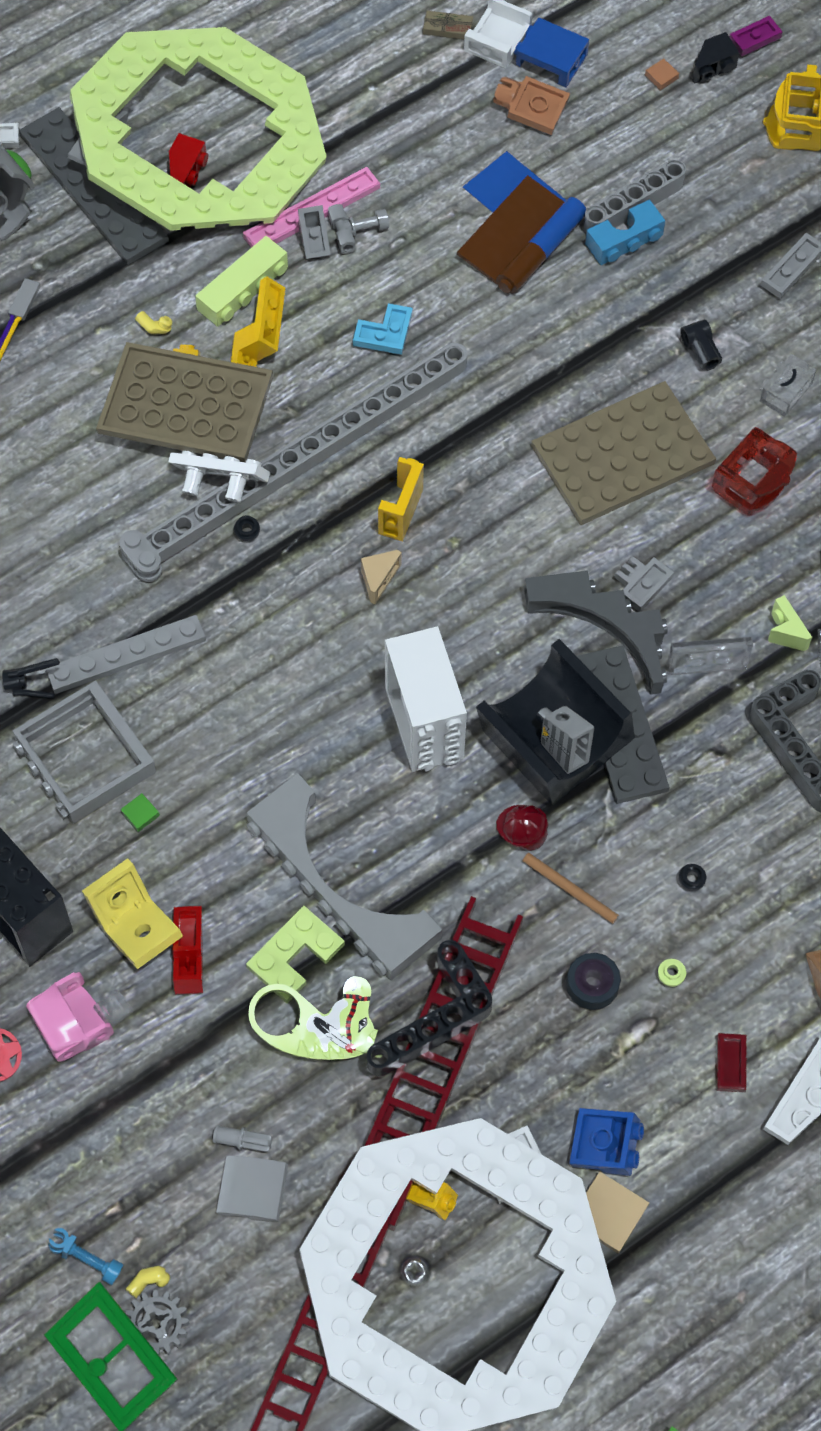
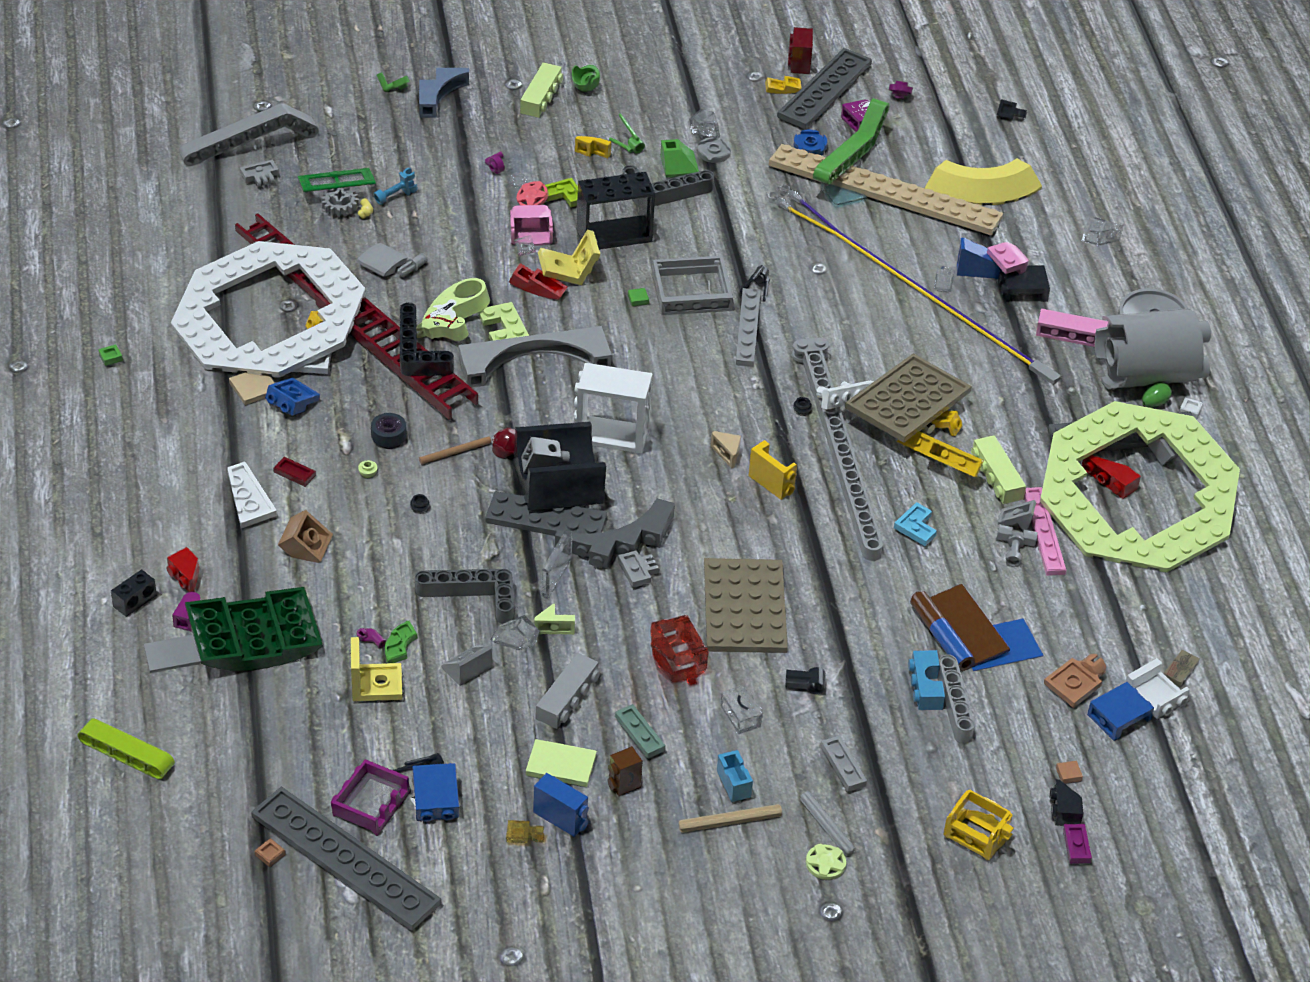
camera: 115 degrees right, 20 degrees down
light yellow arm [135,311,172,334] -> none

